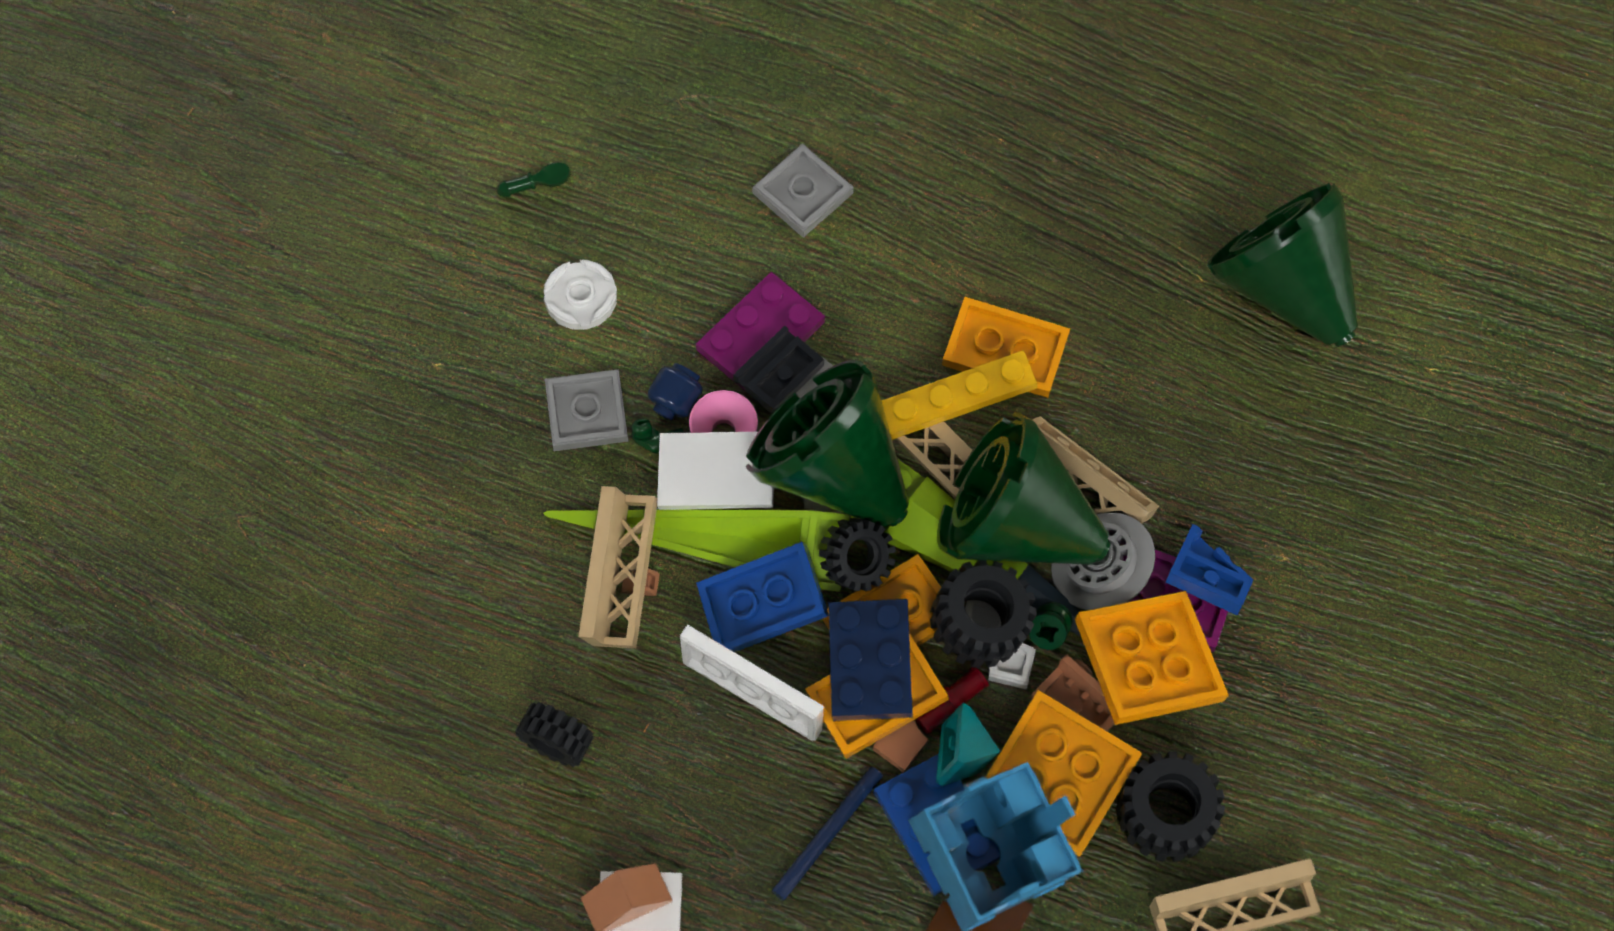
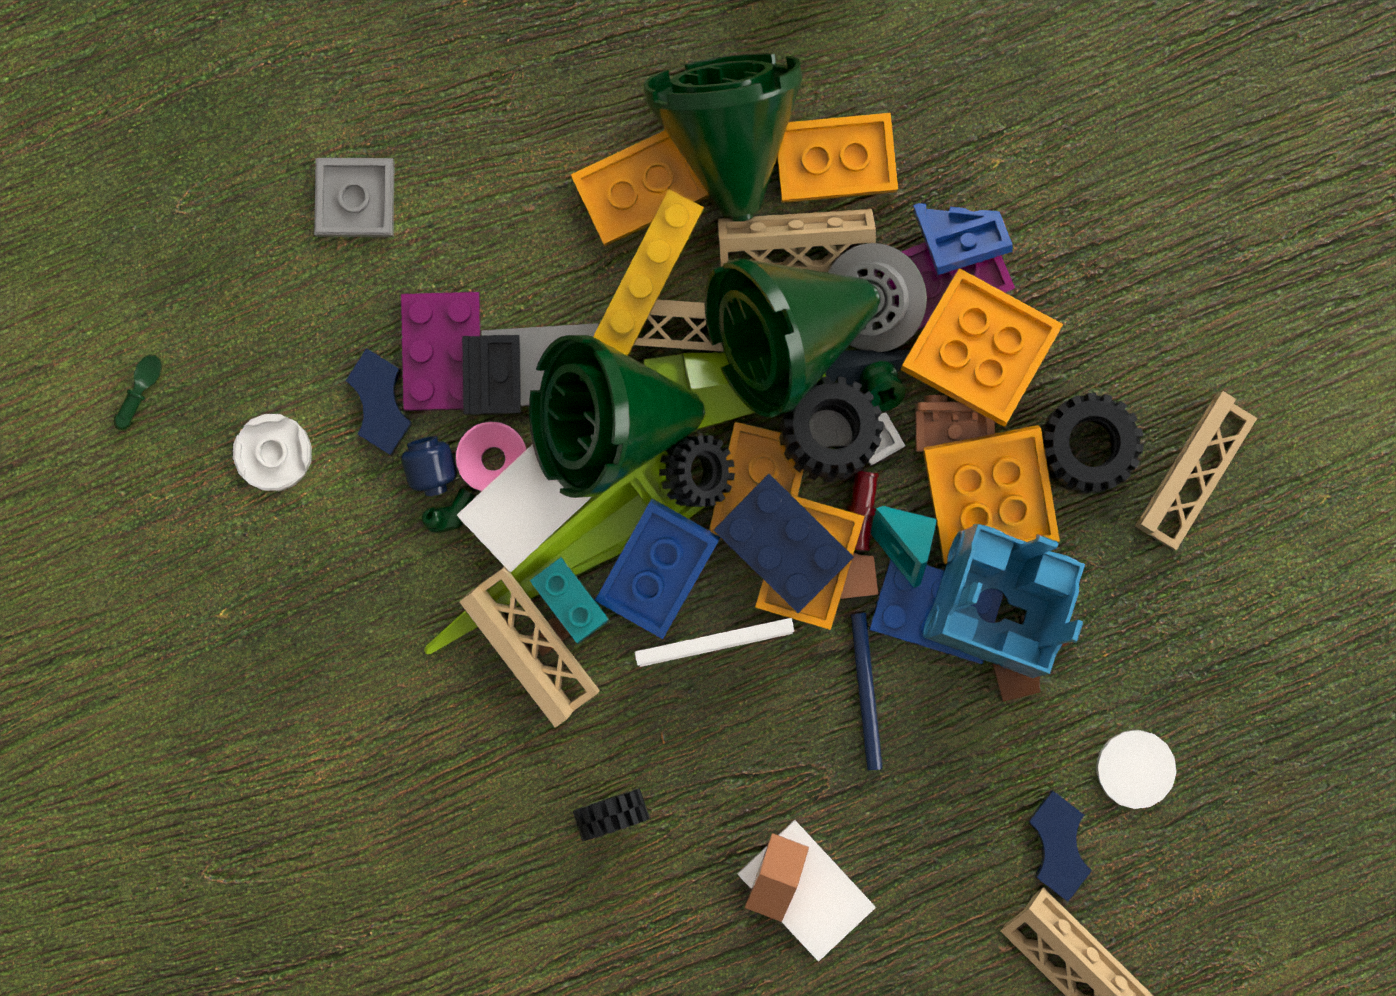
camera: 40 degrees left, 20 degrees up
light grey tile [545,369,628,451] -> none
none -> dark blue tile [346,348,413,456]
none -> teal plate [530,557,609,644]
none -> dark green cone [643,53,802,221]
none -> light orange plate [777,113,898,203]

